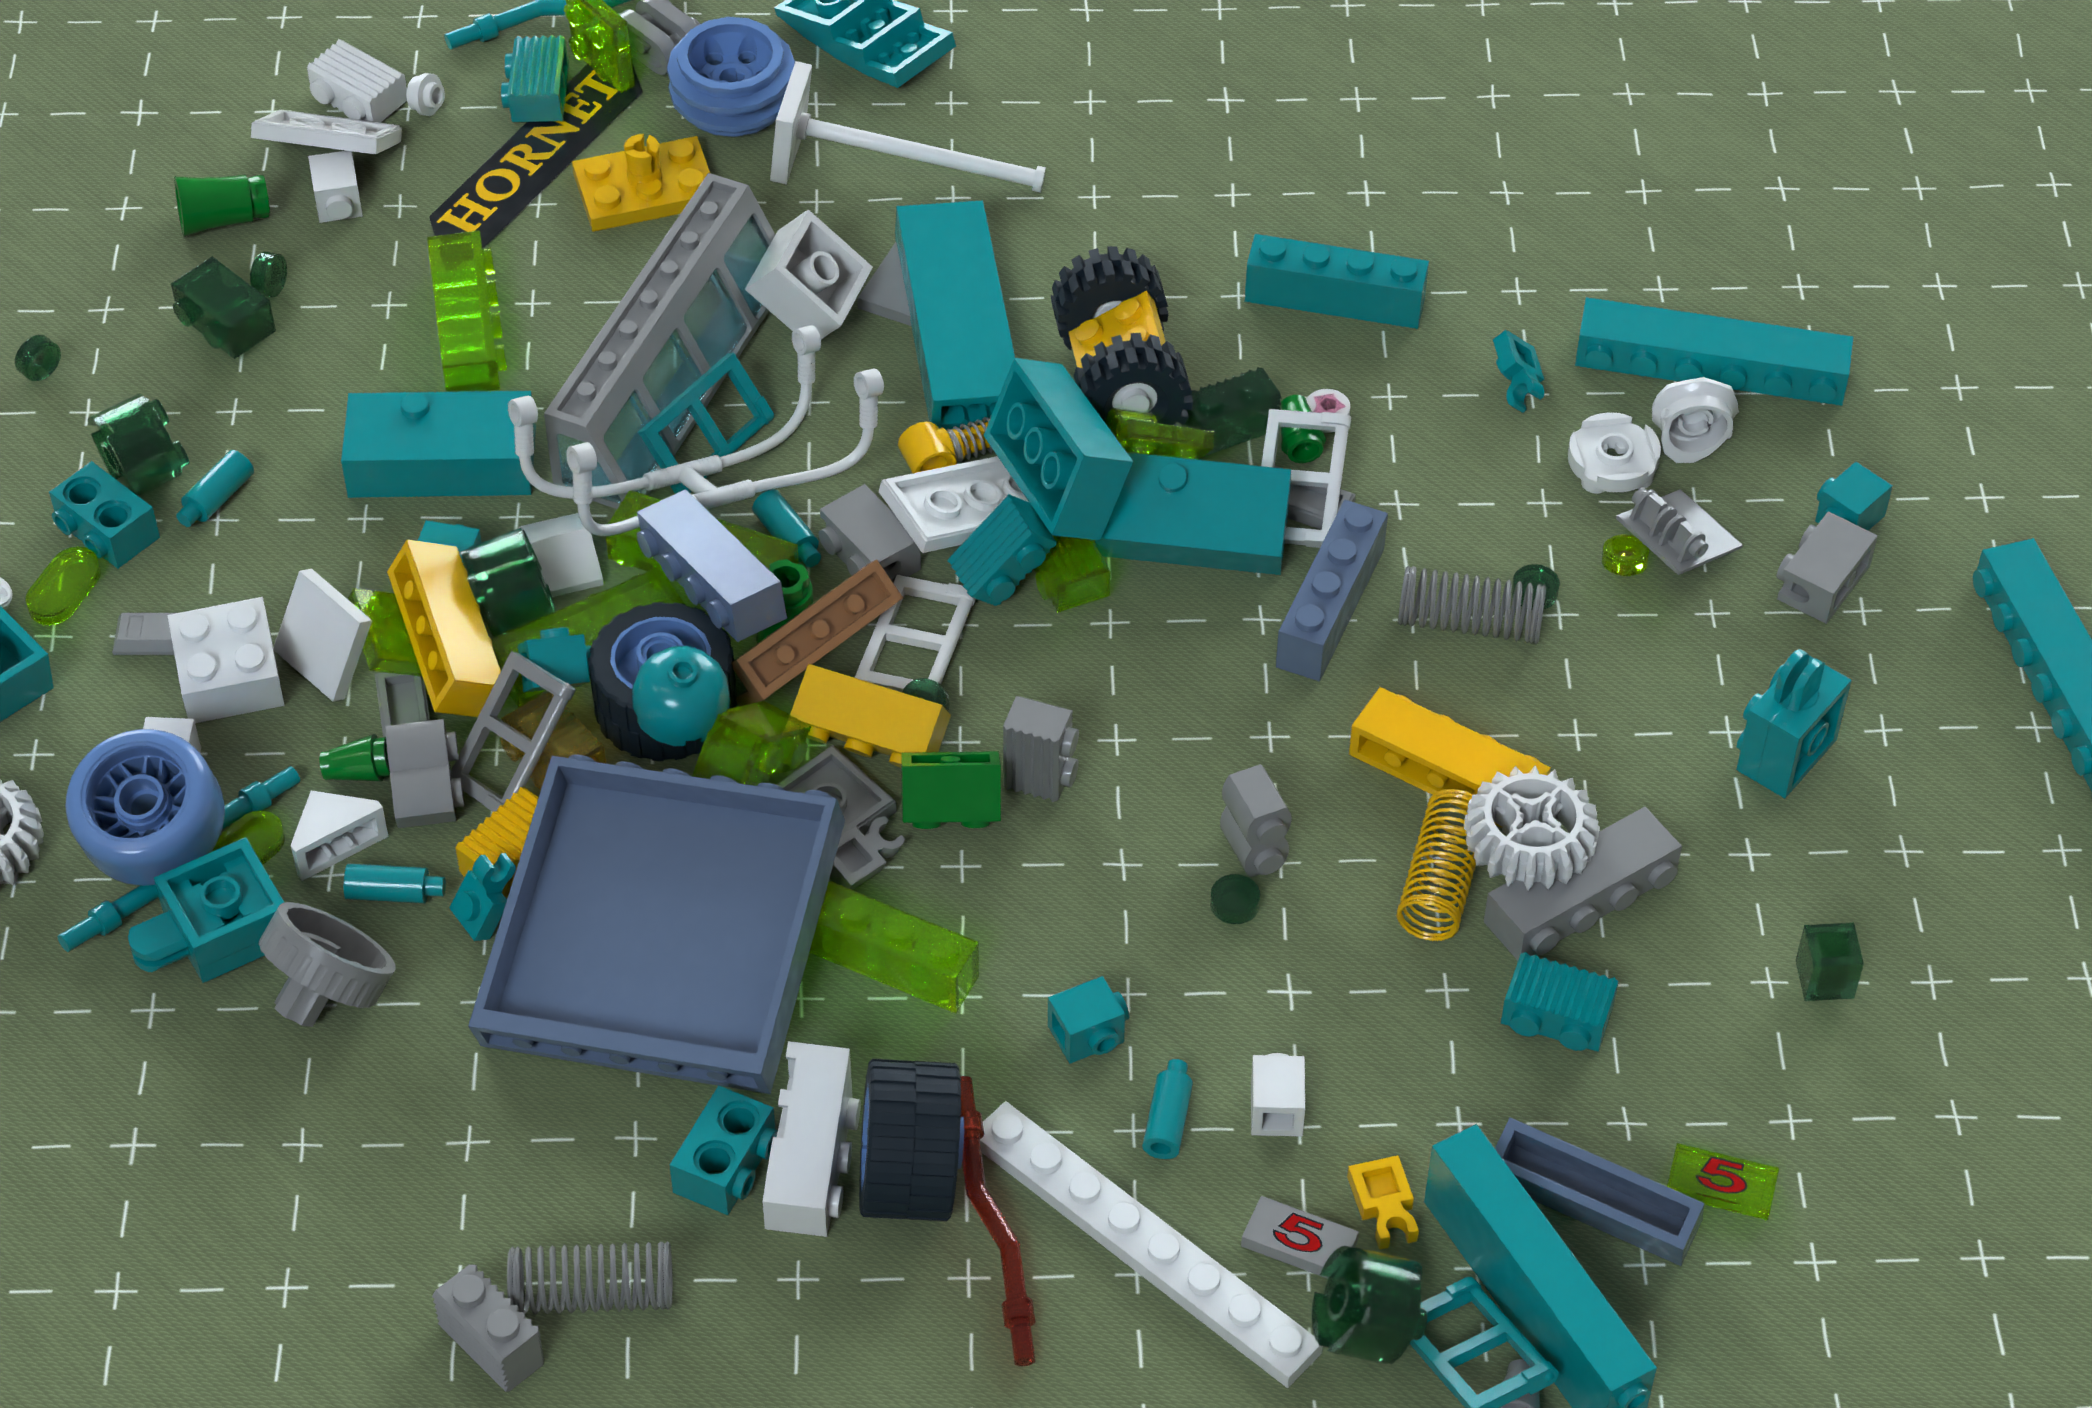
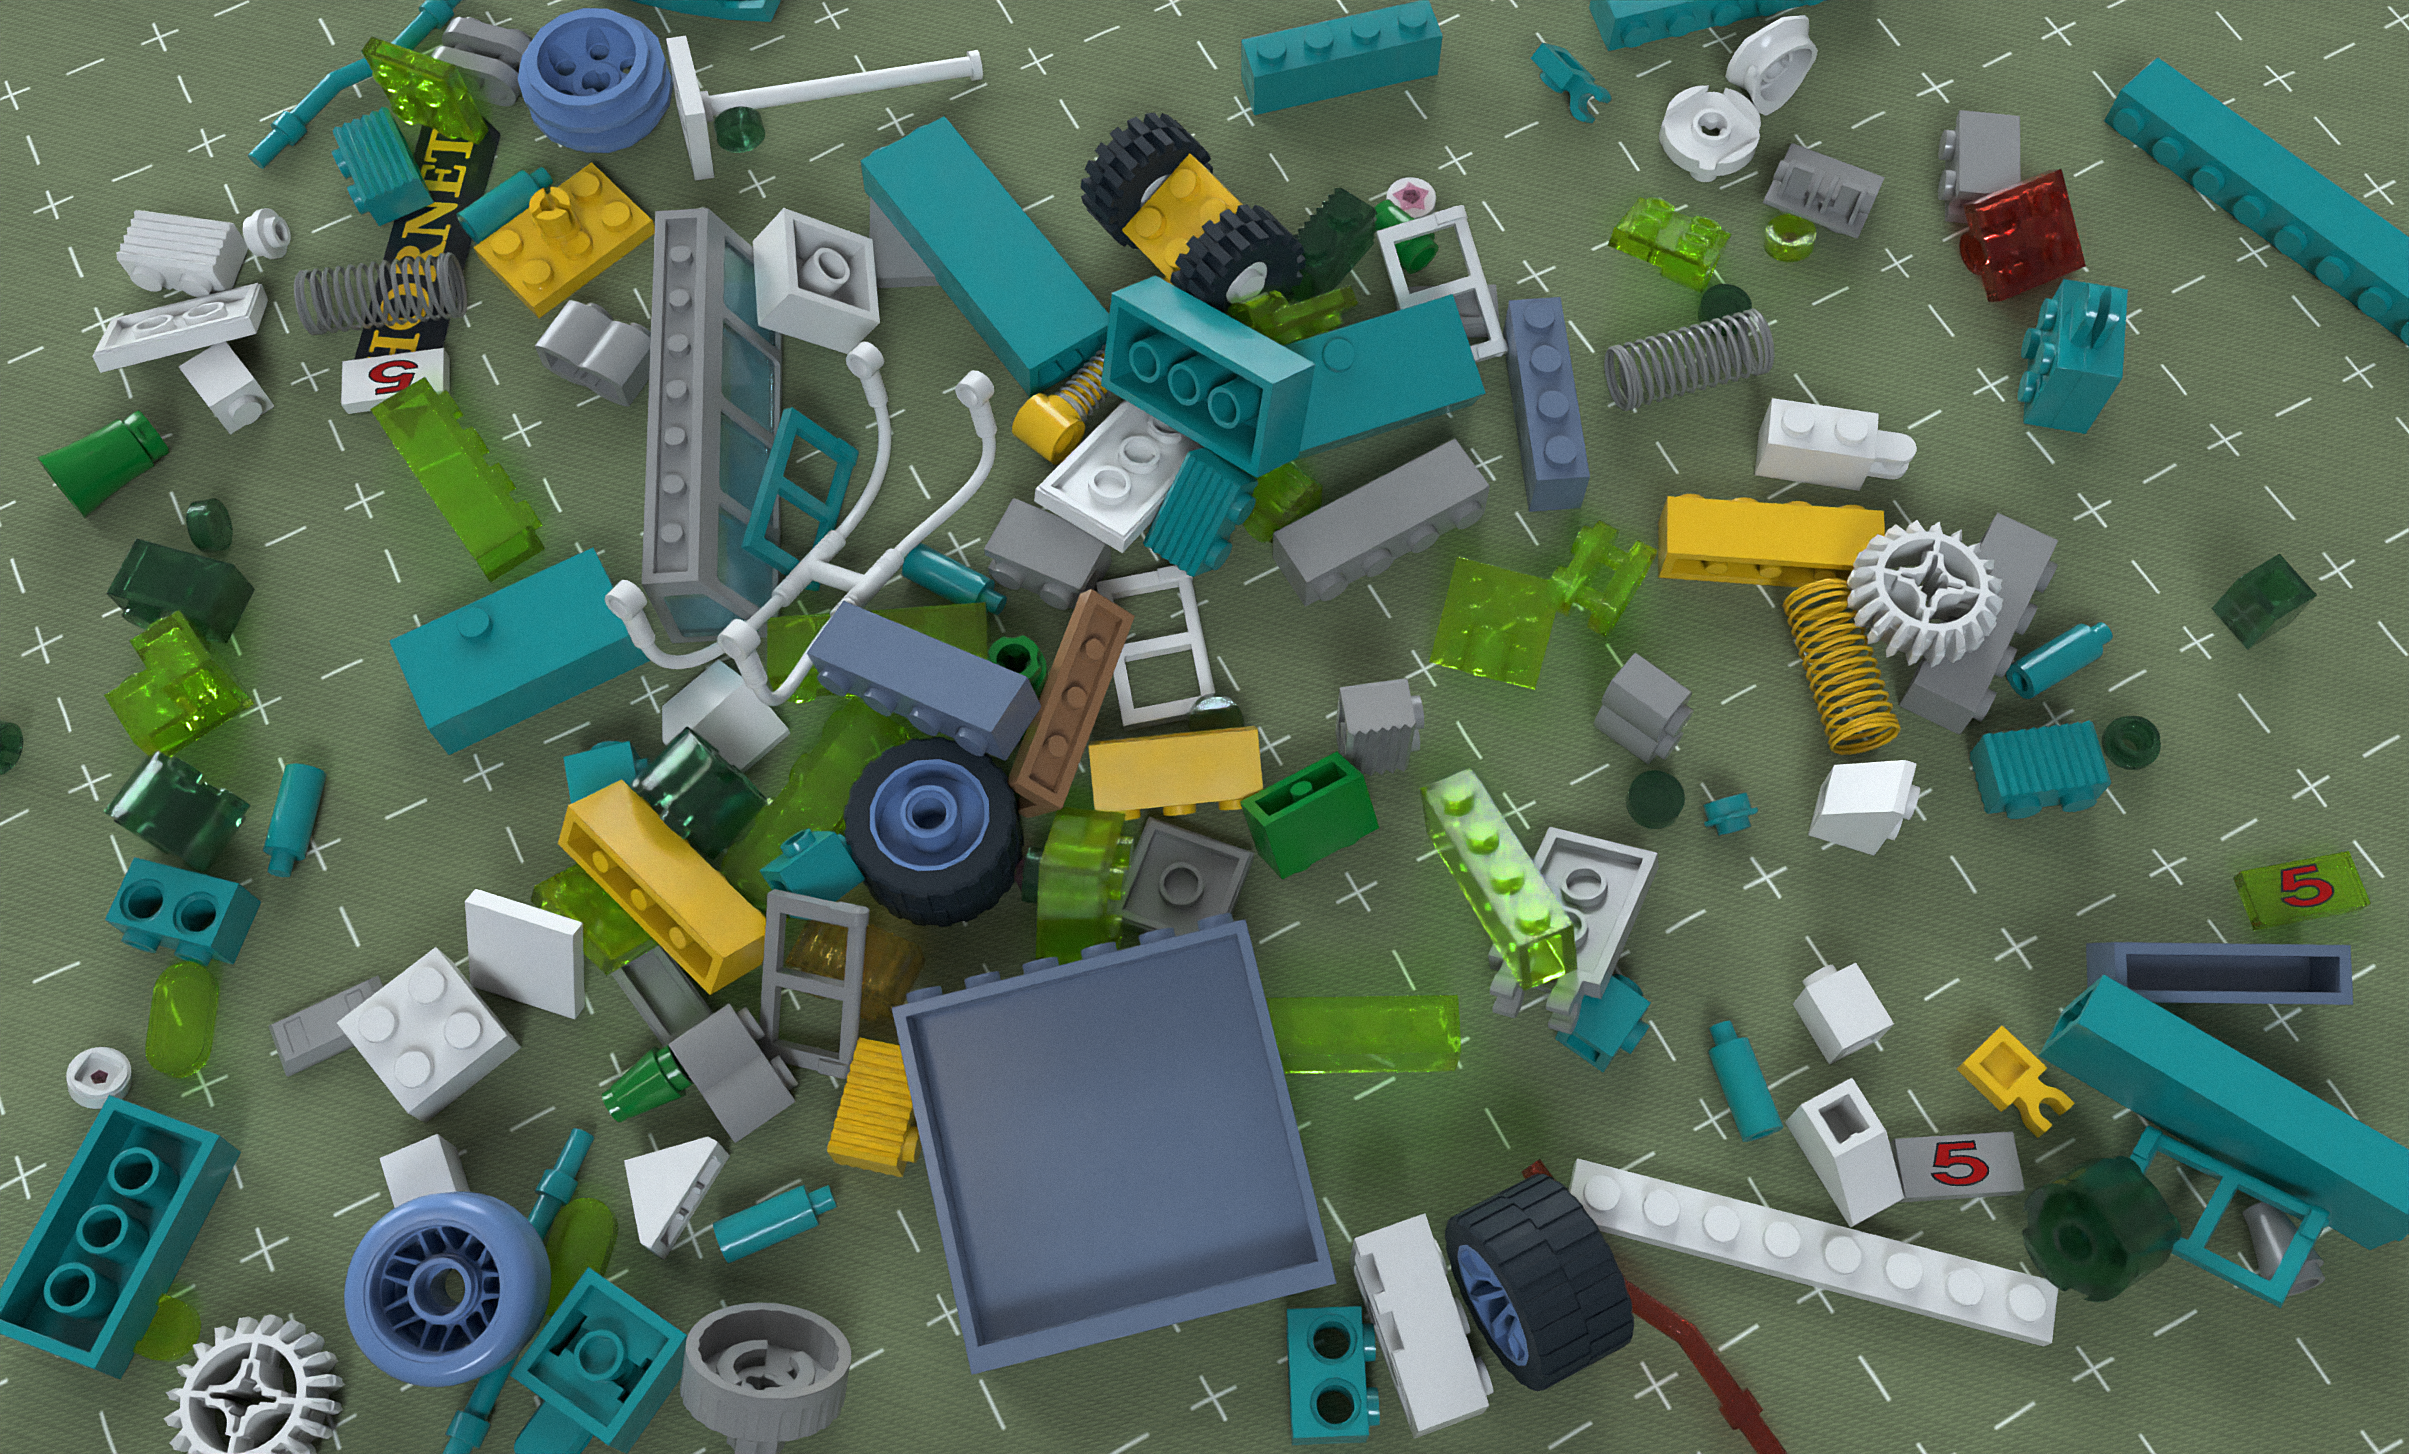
camera: 25 degrees left, 15 degrees up
teal plate [449,853,516,941] -> none
teal cylinder [632,646,730,746] -> none
light grey plate [830,816,905,895] -> none
teal brick [1815,462,1893,531] -> none
none -> clear neon green brick [104,610,255,764]
none -> light grey piece [294,252,467,335]
none -> white tile [341,348,450,414]
none -> teal cylinder [456,167,553,244]
none -> light grey brick [535,300,651,407]
none -> clear green tile [713,106,765,153]
none -> light grey brick [1273,438,1490,607]
none -> clear neon green brick [1420,768,1578,991]
none -> clear neon green plate [1429,556,1564,690]
none -> light grey tile [1488,827,1659,1034]
none -> clear neon green brick [1544,520,1658,638]
none -> clear neon green plate [1607,197,1732,294]
none -> teal plate [1703,793,1758,836]
none -> white brick [1755,398,1917,491]
none -> white slope [1785,1078,1904,1228]
none -> white slope [1808,760,1920,856]
none -> clear red plate [1959,169,2086,302]
none -> teal cylinder [2006,622,2113,699]
none -> clear green plate [2102,716,2161,770]

